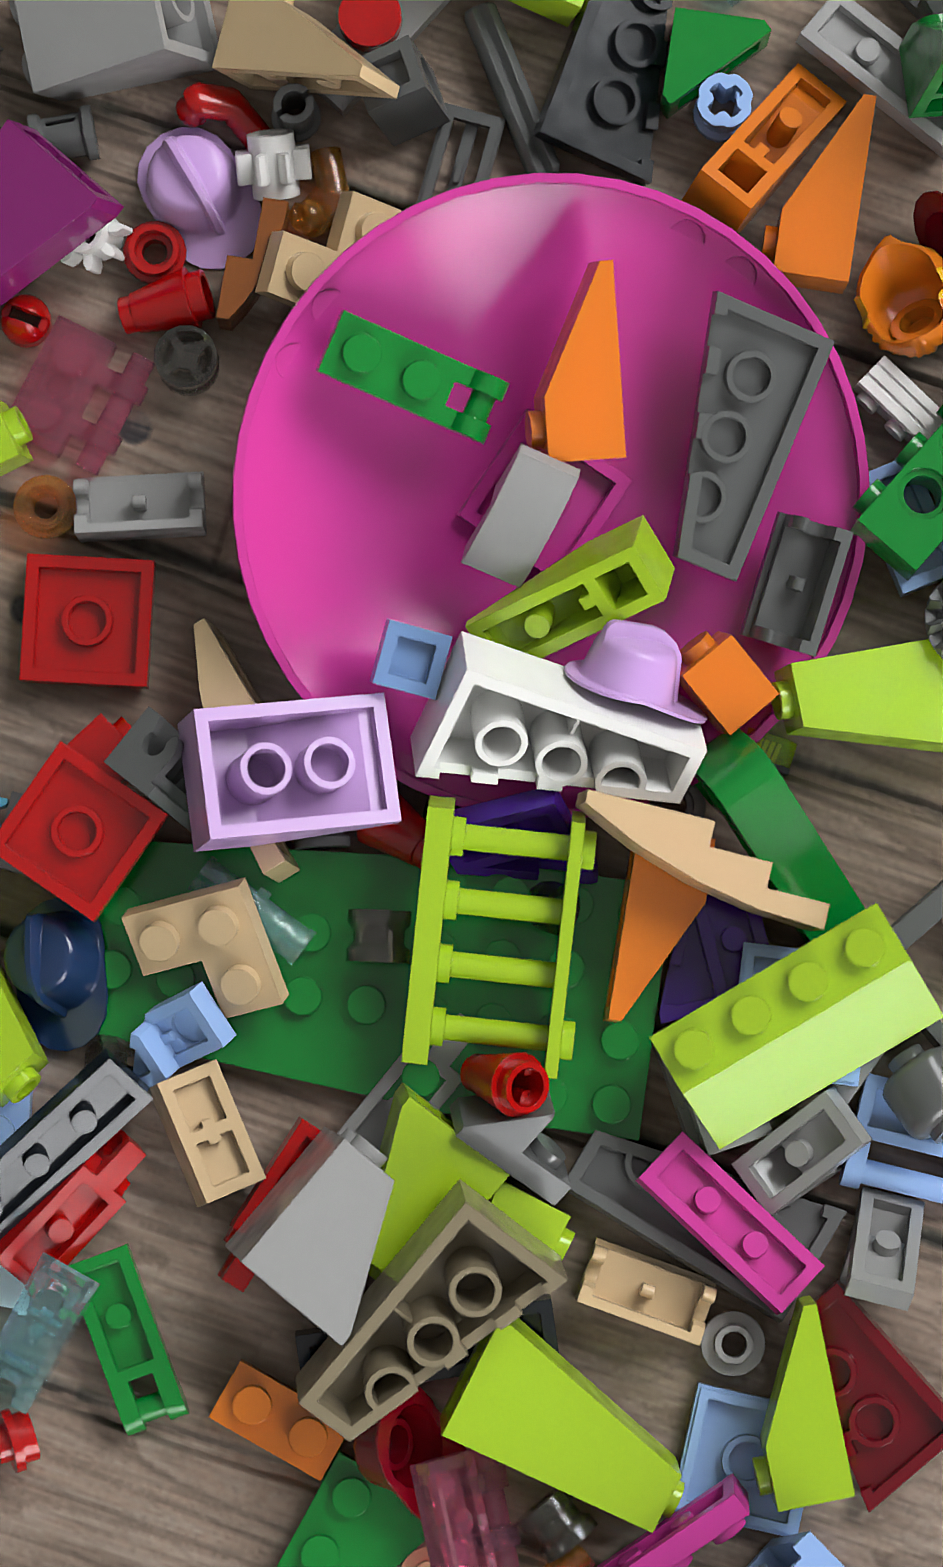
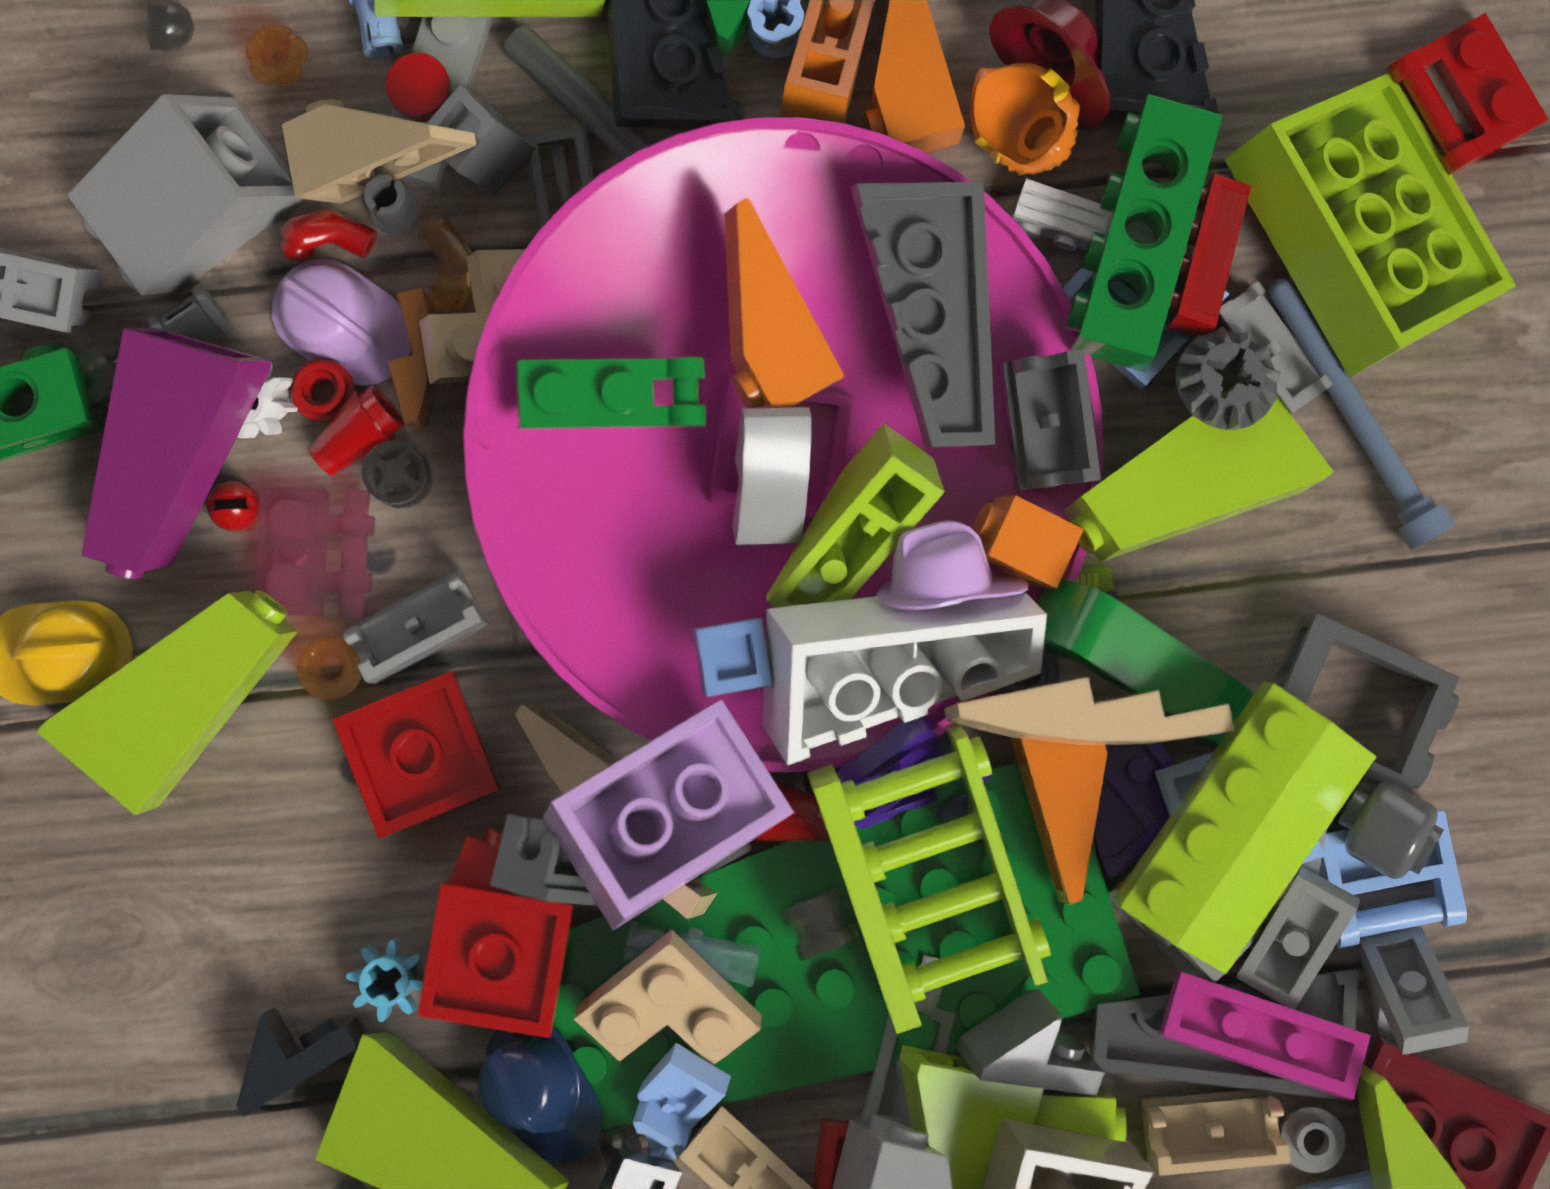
camera: 25 degrees left, 0 degrees up
white gear [235,129,312,201] -> none
red cone [460,1052,549,1117] -> none

